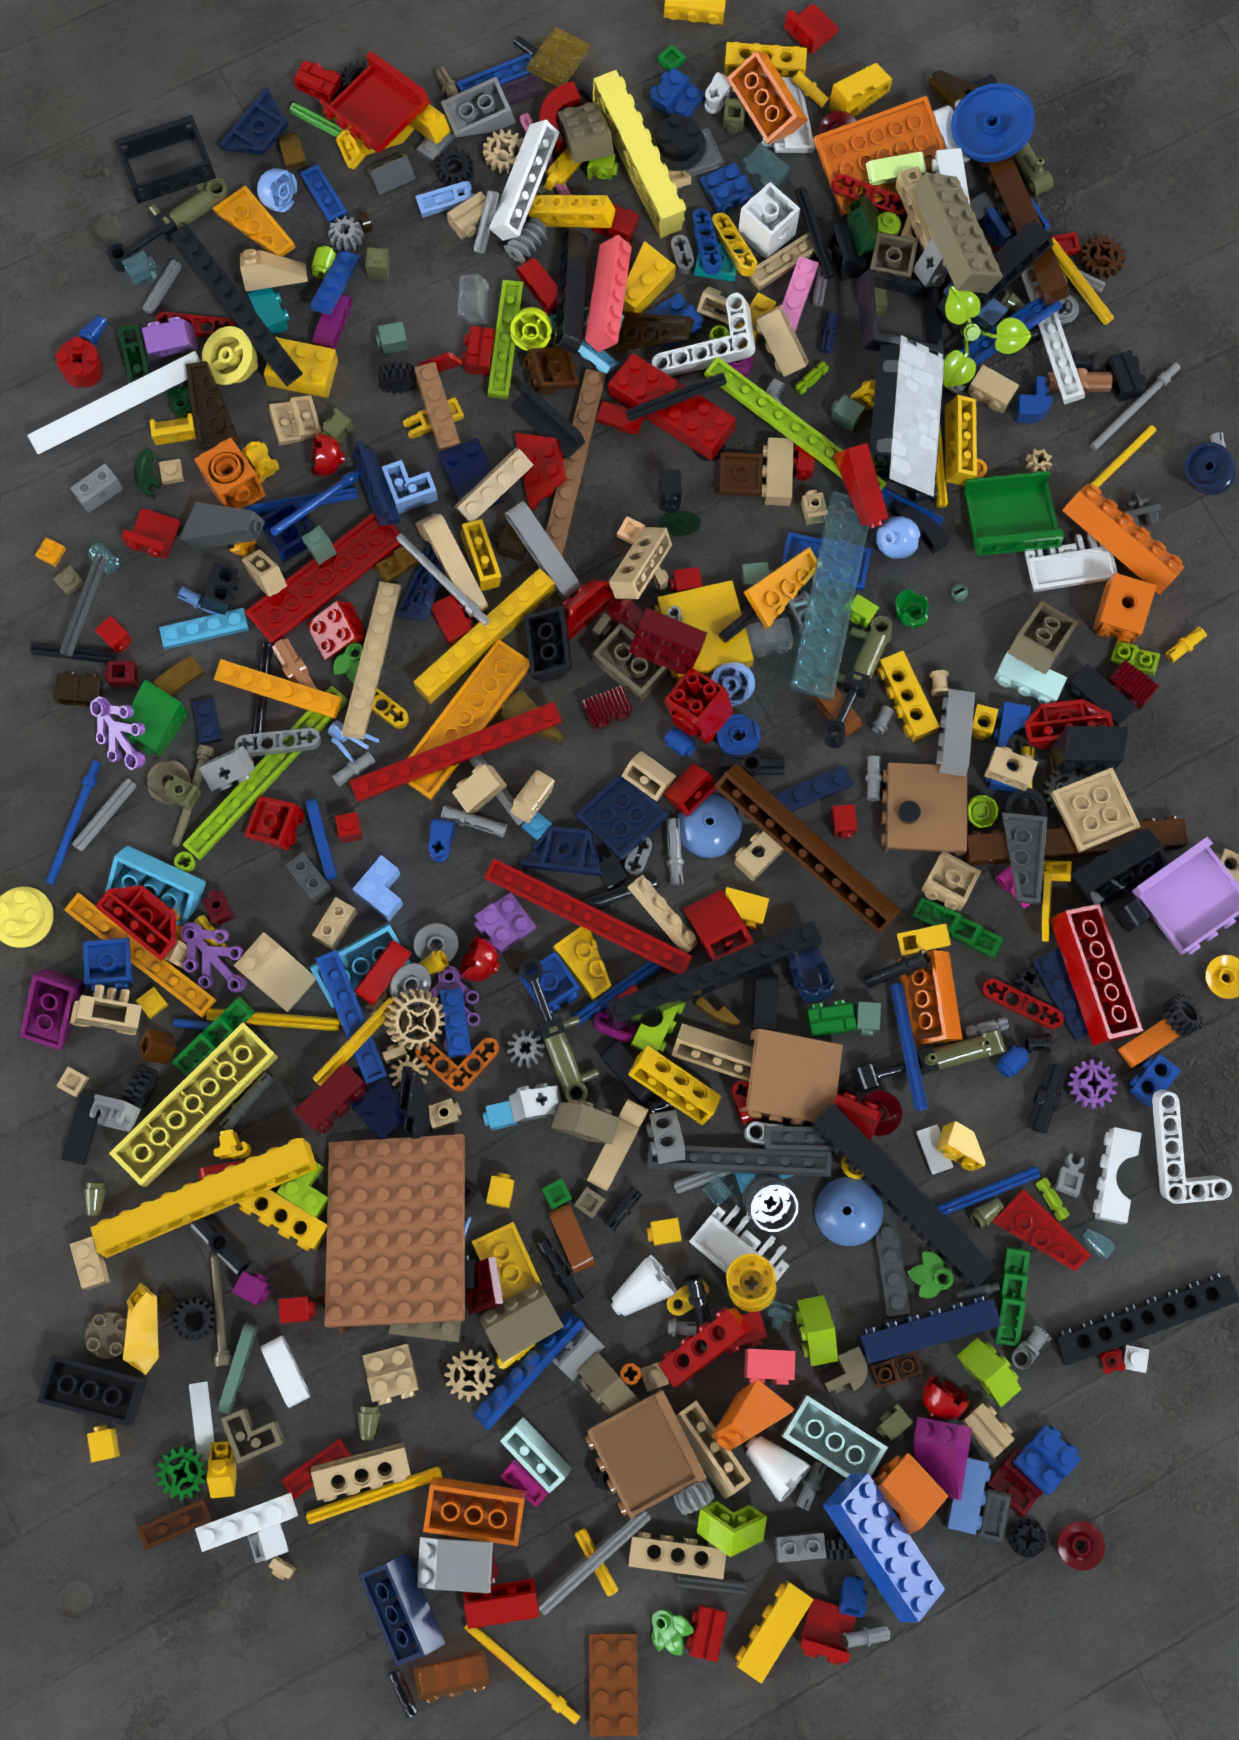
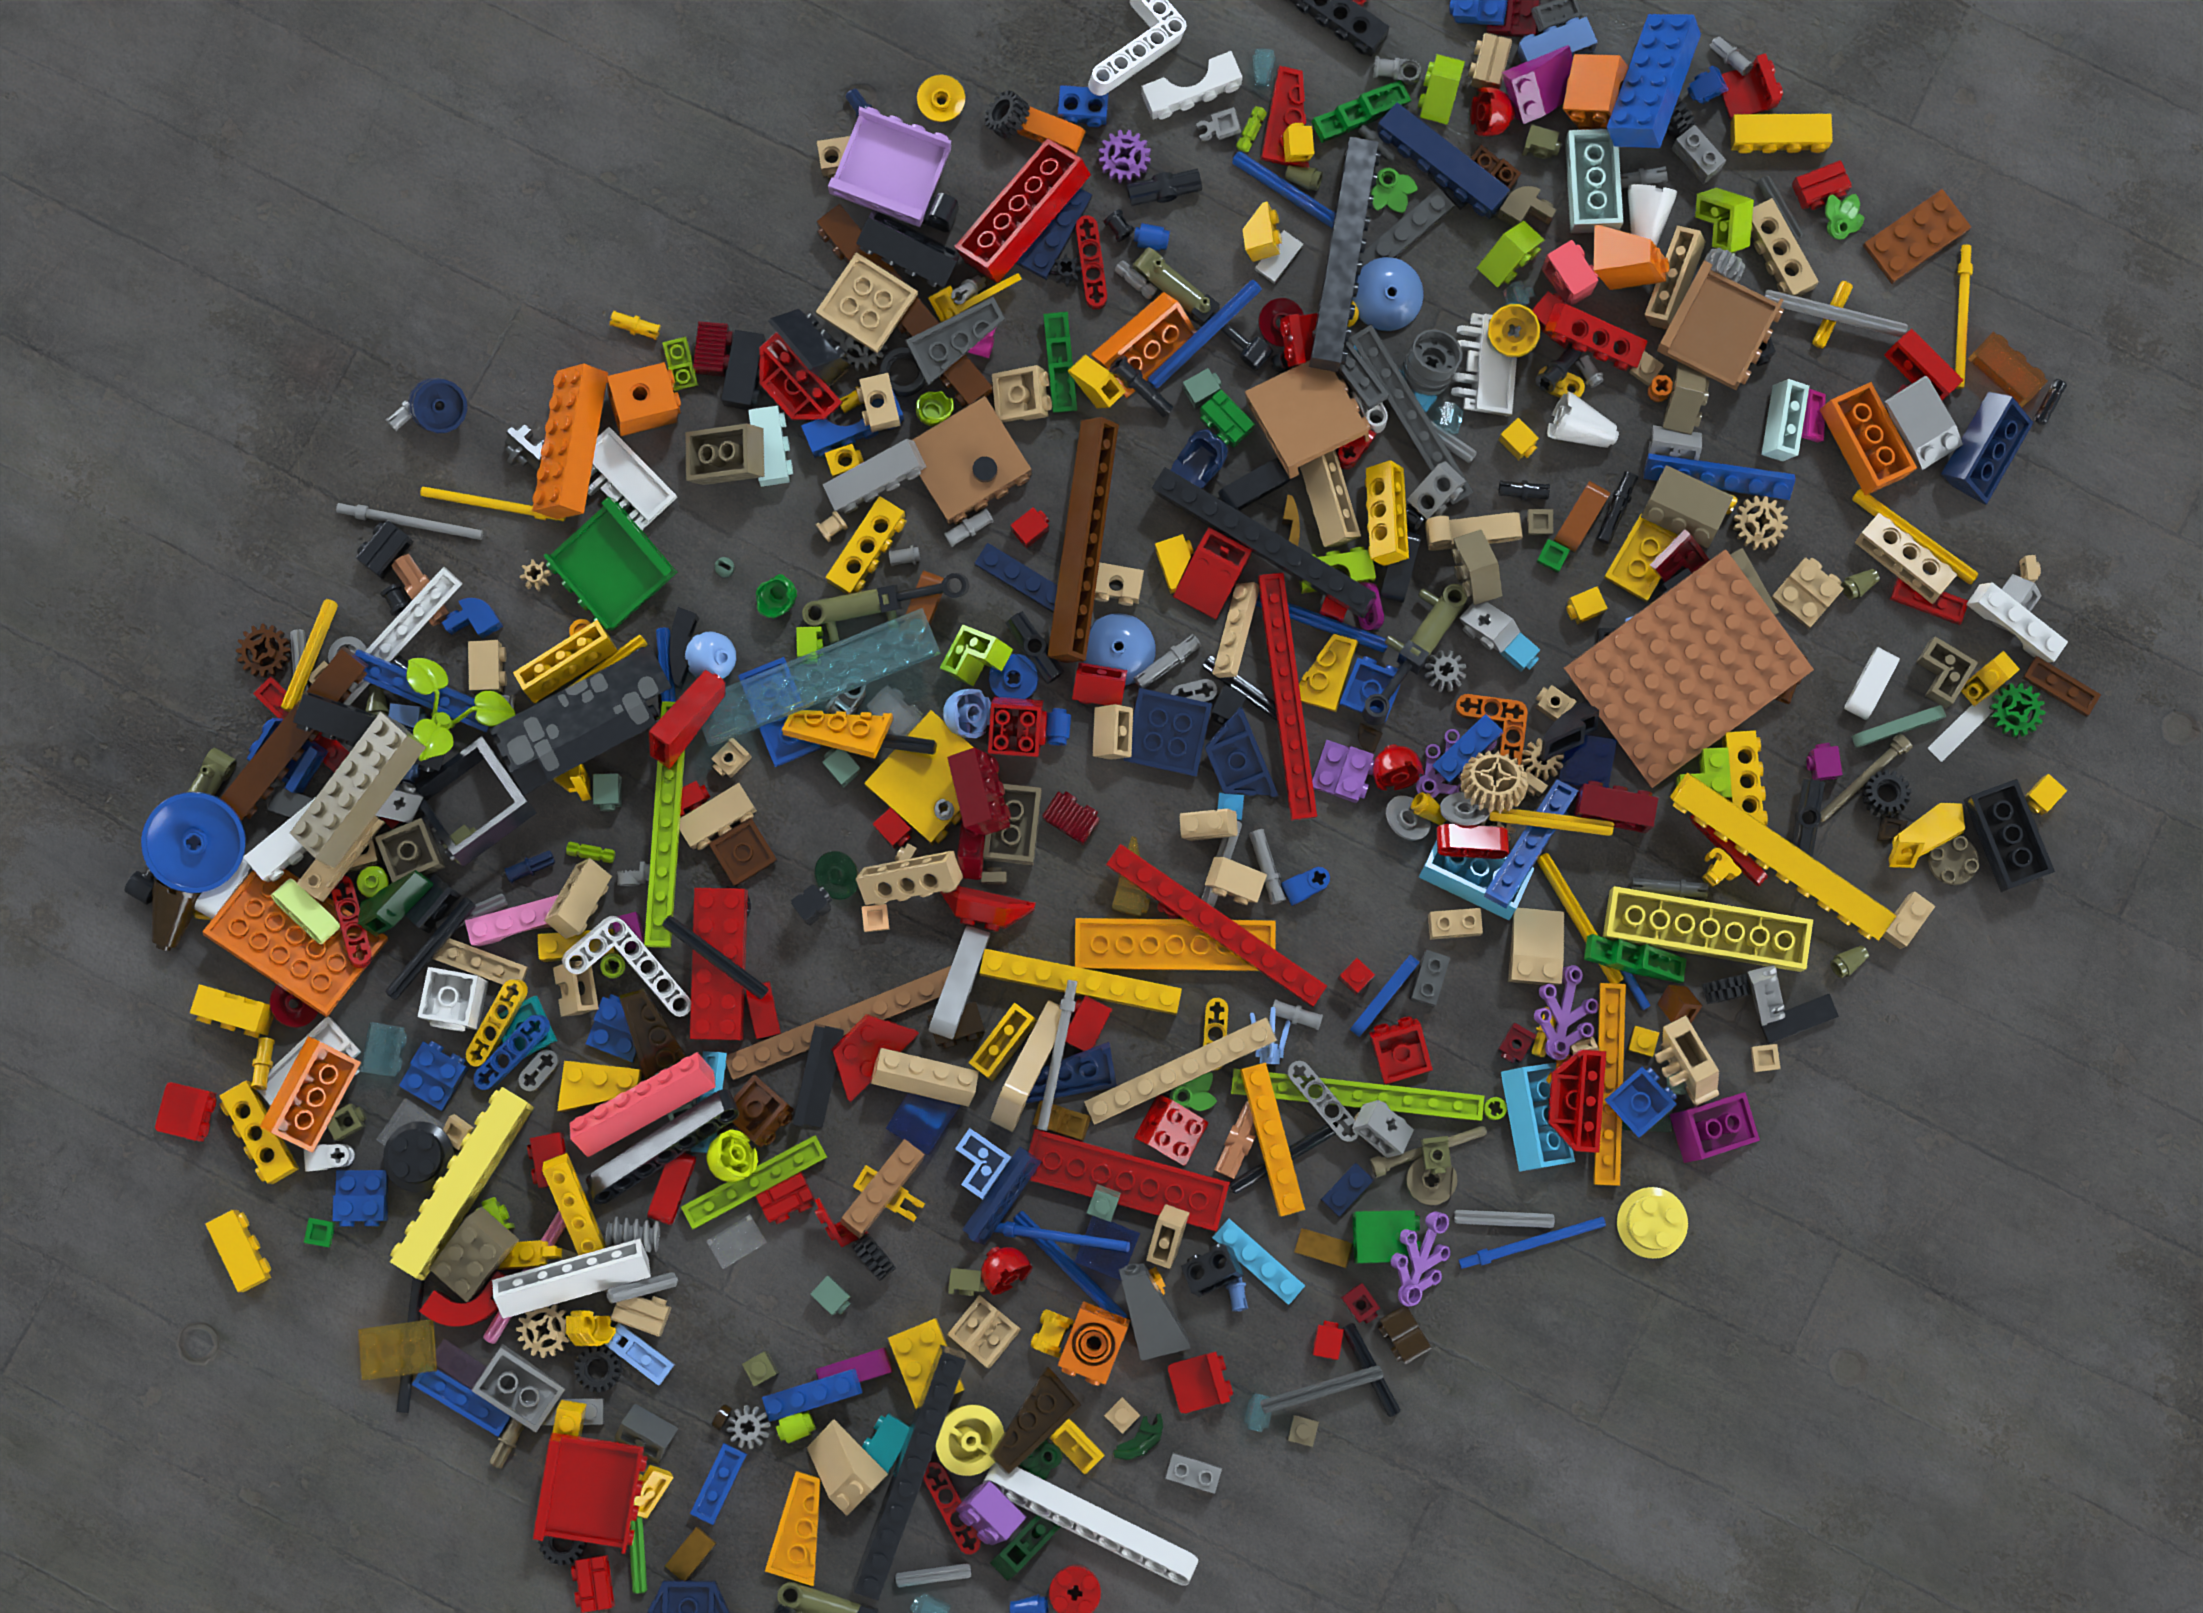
camera: 120 degrees left, 5 degrees up
light orange tile [35,537,66,567] -> none
light blue cylinder [257,168,297,212] -> none
red brick [279,1297,318,1324] -> none
light blue brick [353,855,403,921] -> none
black slope [524,605,572,683] -> none
none -> yellow hair [566,1310,616,1346]
none -> lime brick [940,625,1013,686]
none -> light grey axle [951,275,986,304]
none -> yellow brick [1283,123,1314,162]

